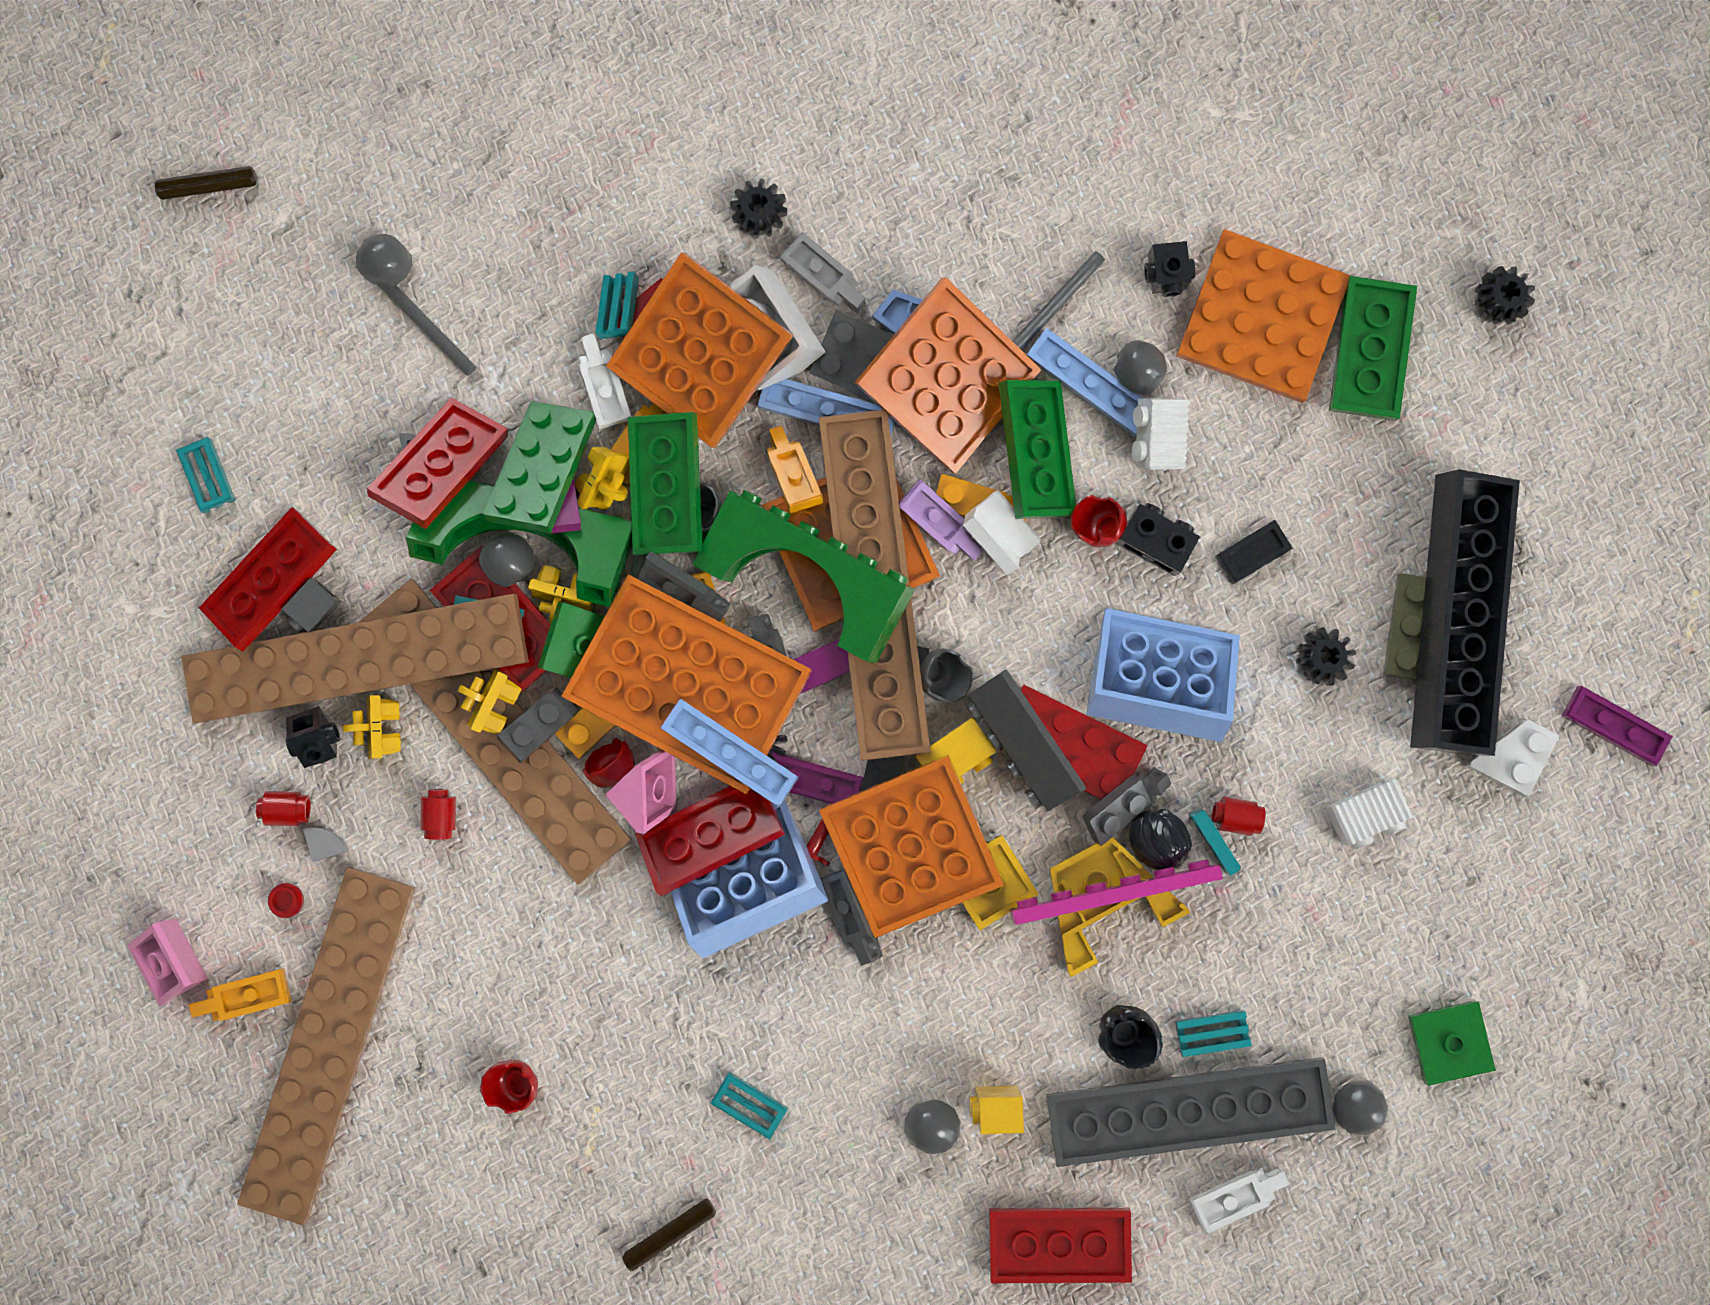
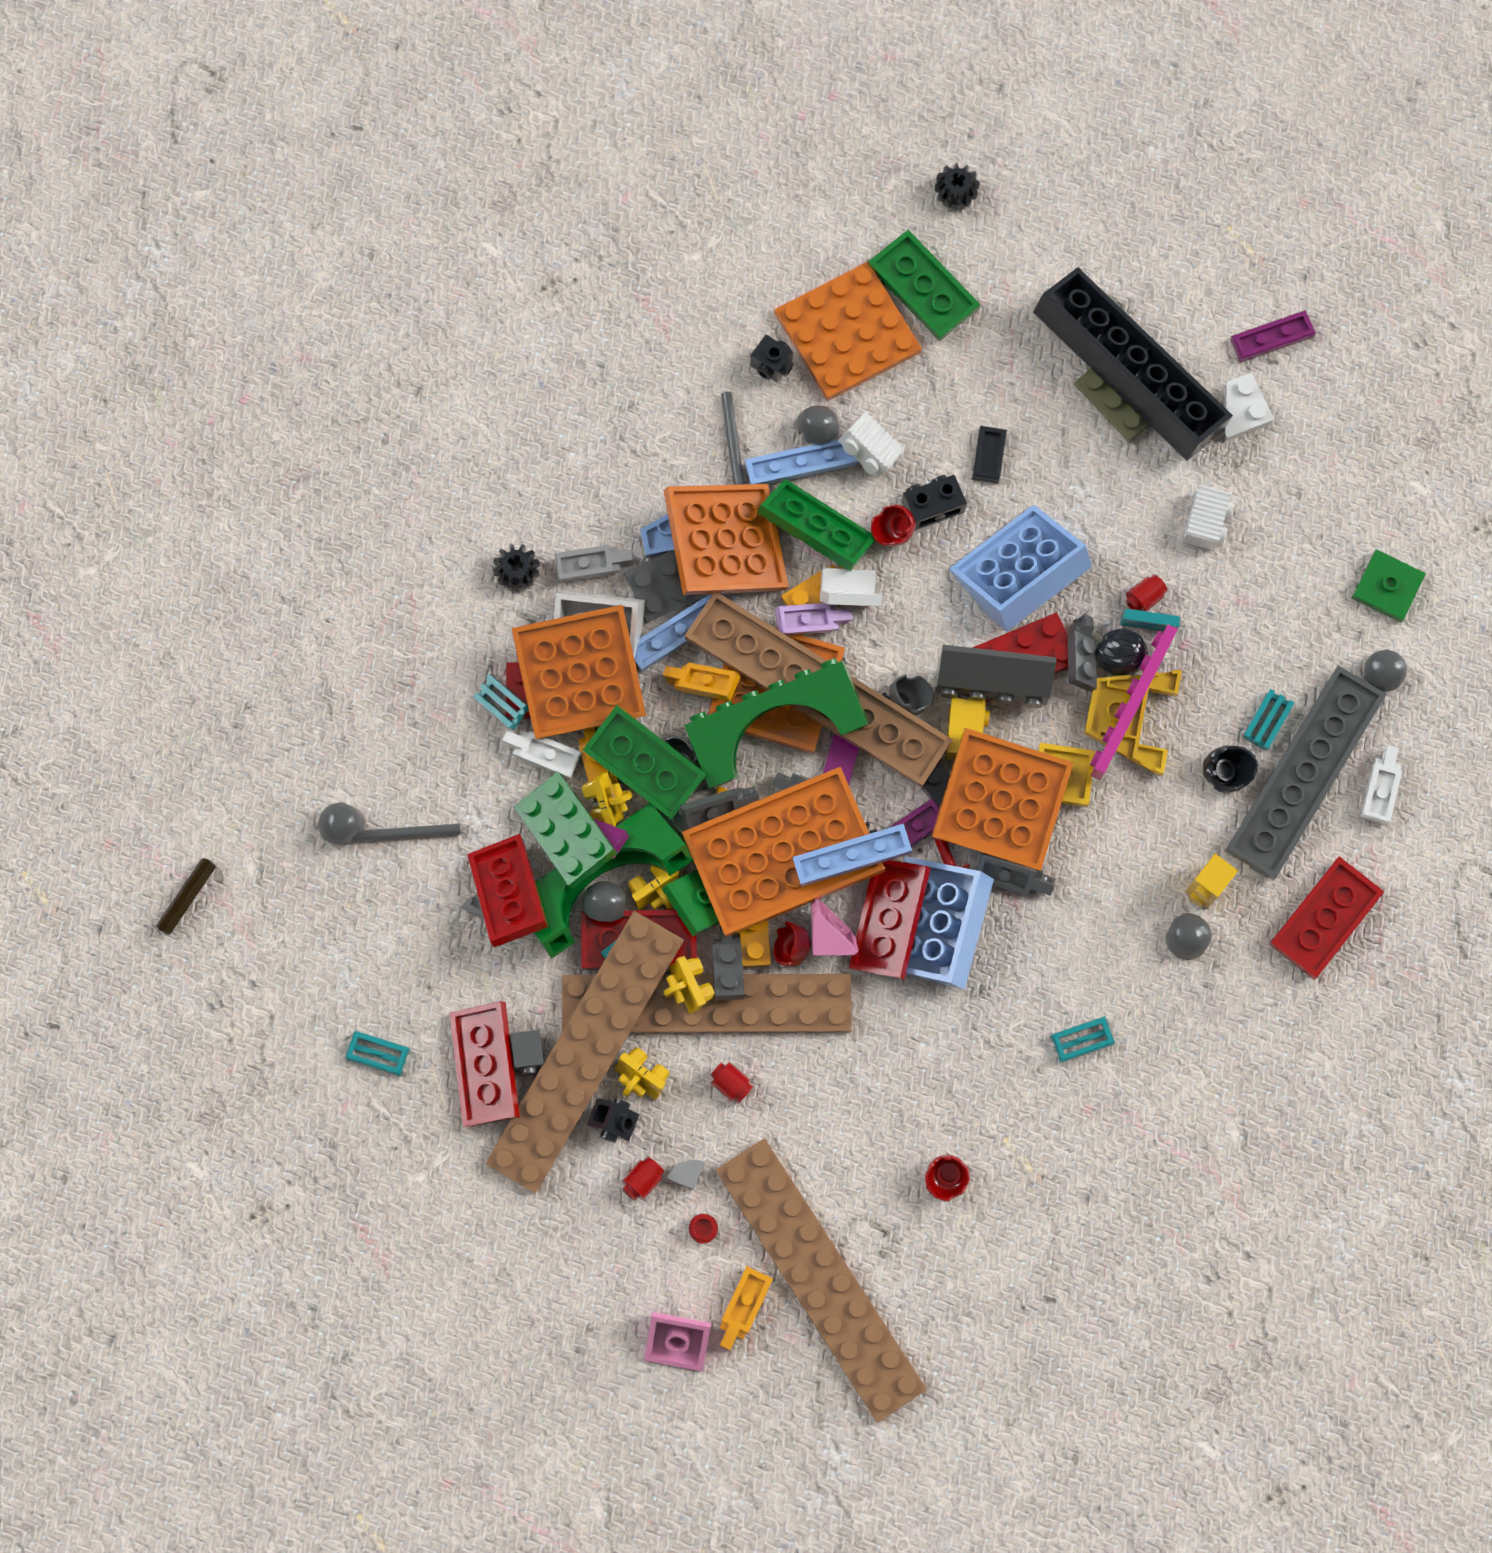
camera: 55 degrees left, 10 degrees down
dark brown axle [622,1198,716,1271] -> none
black gear [1295,627,1356,686] -> none

